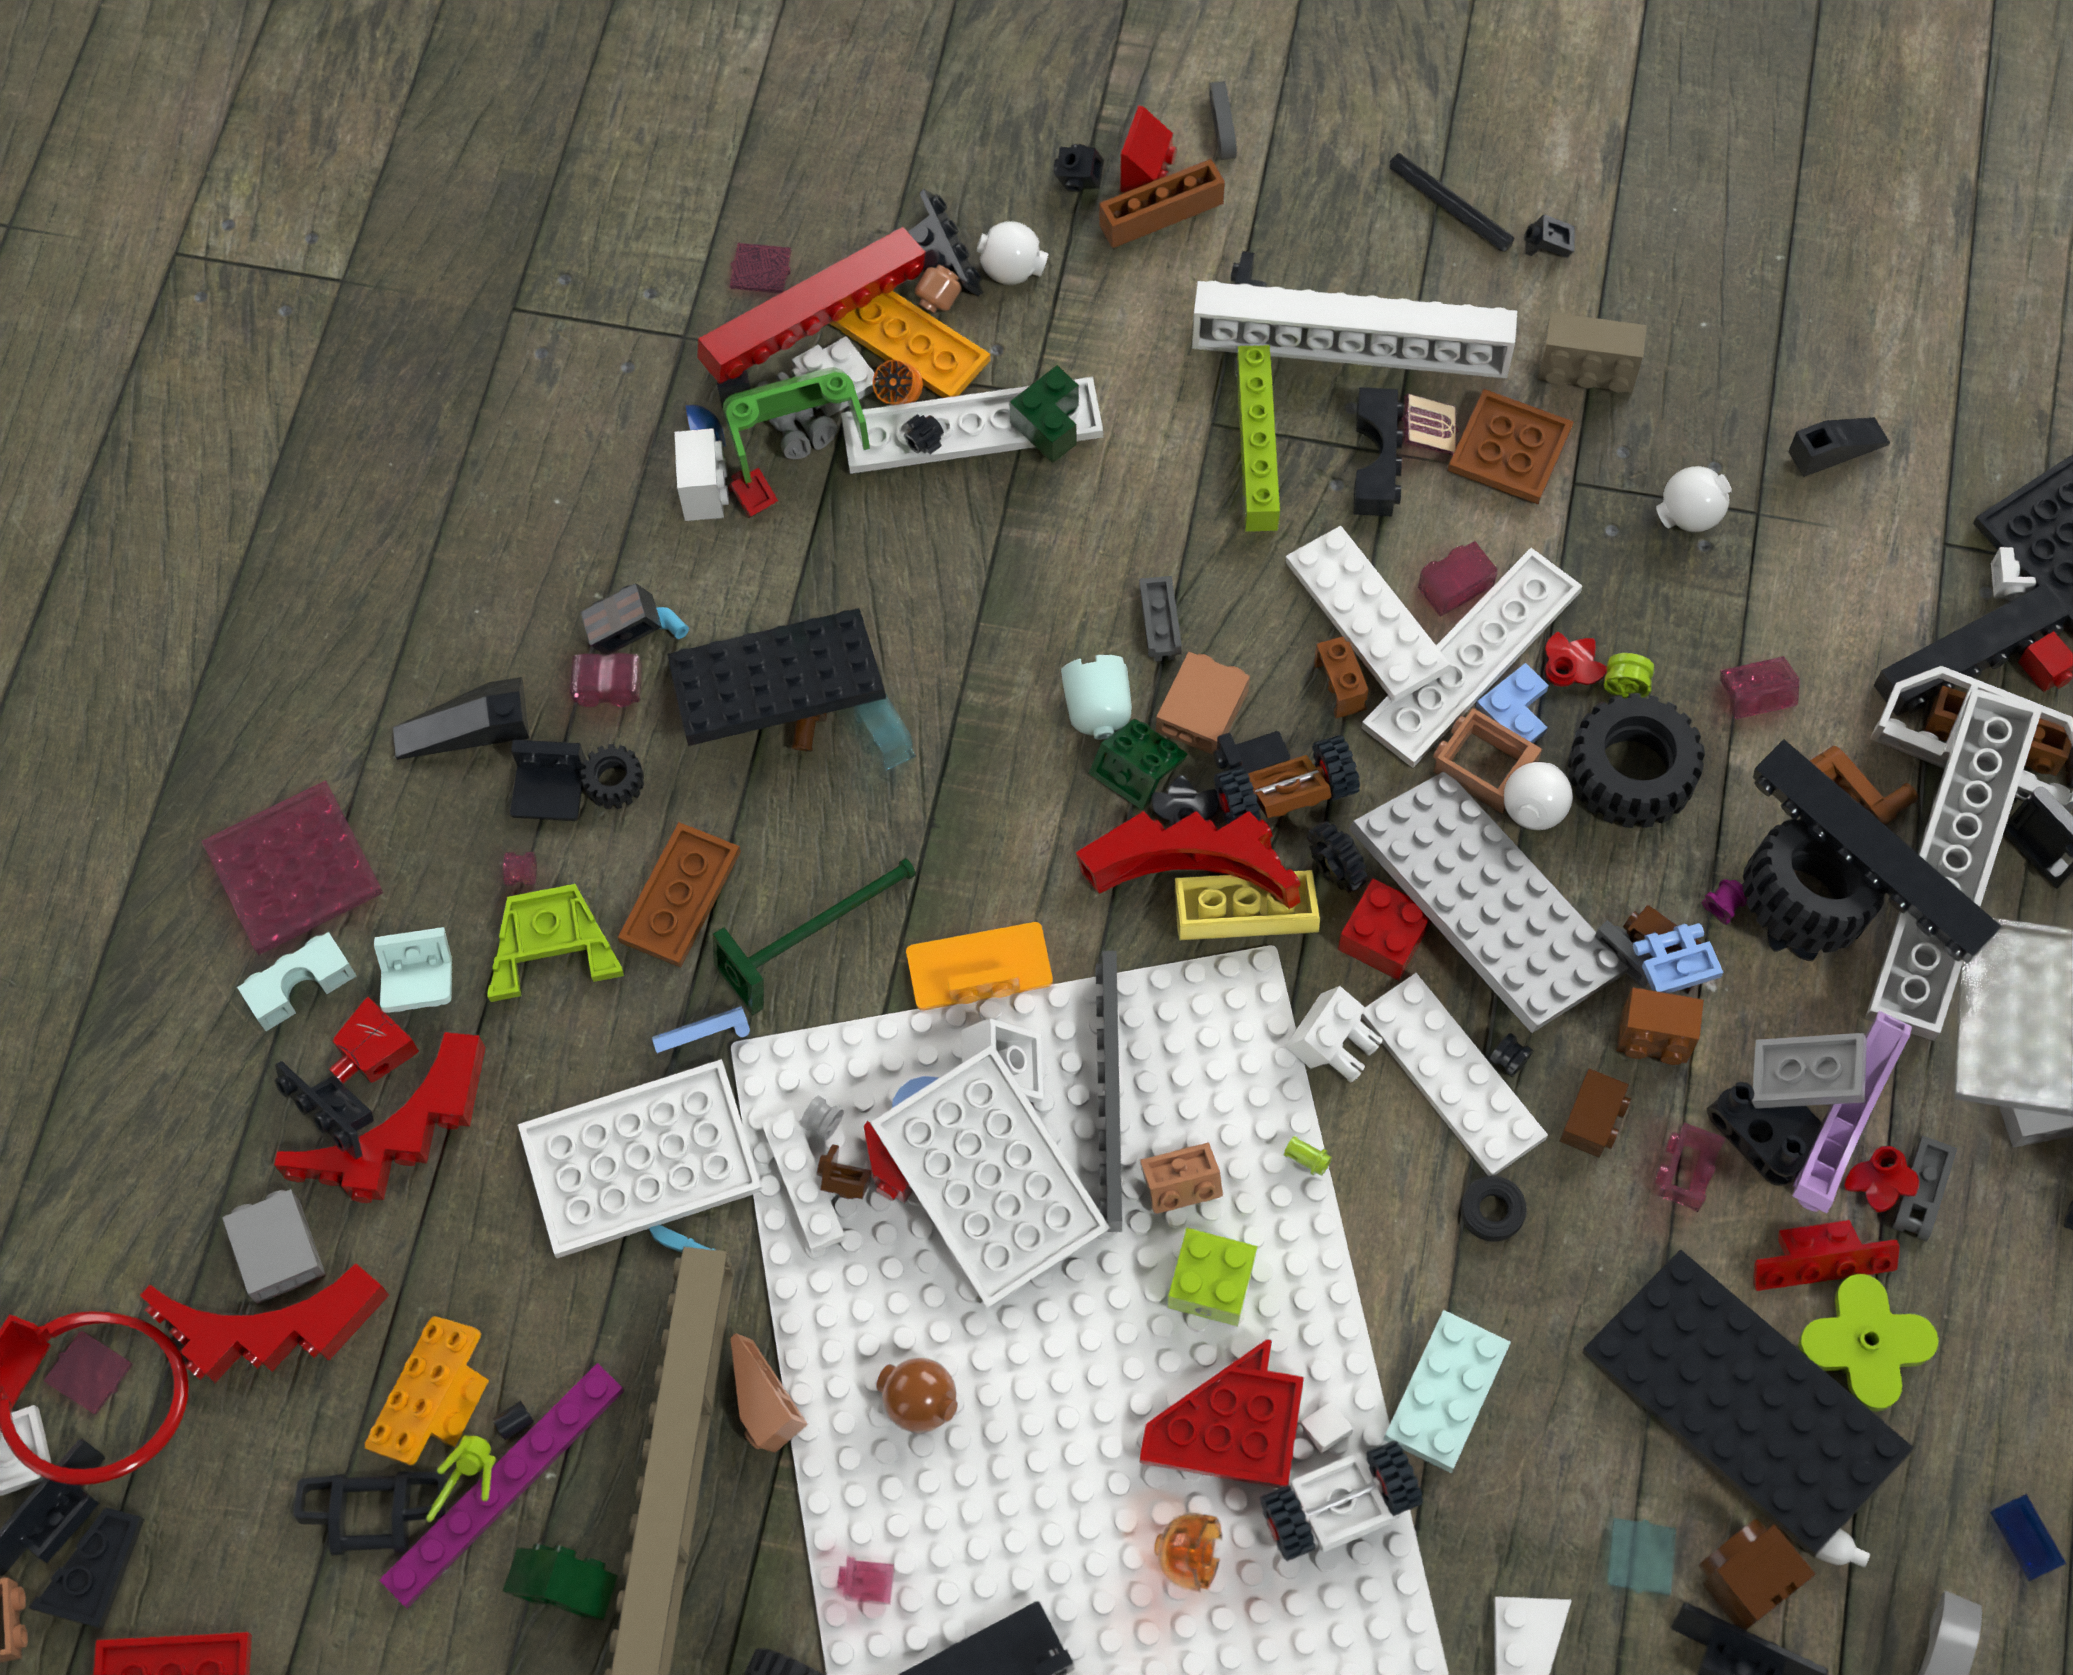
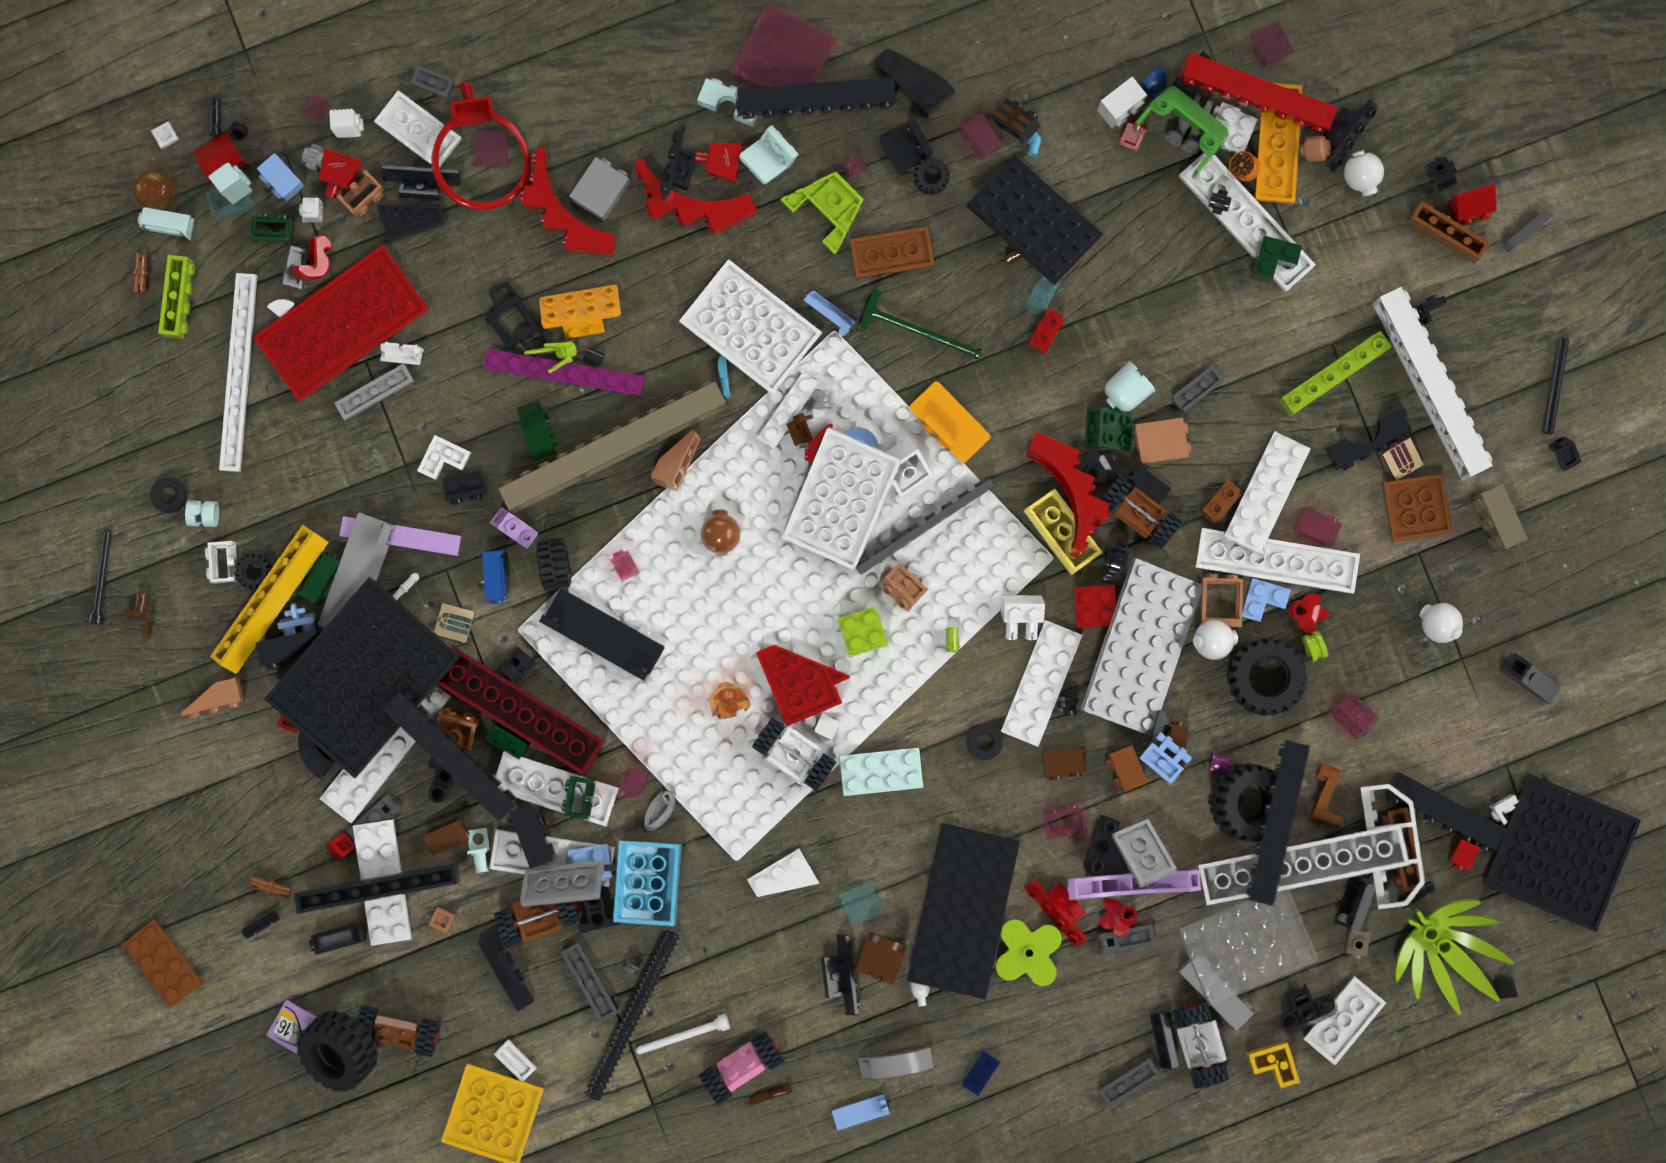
camera: 55 degrees right, 20 degrees up
none -> black brick [735,77,896,119]
none -> red window [1028,308,1064,355]

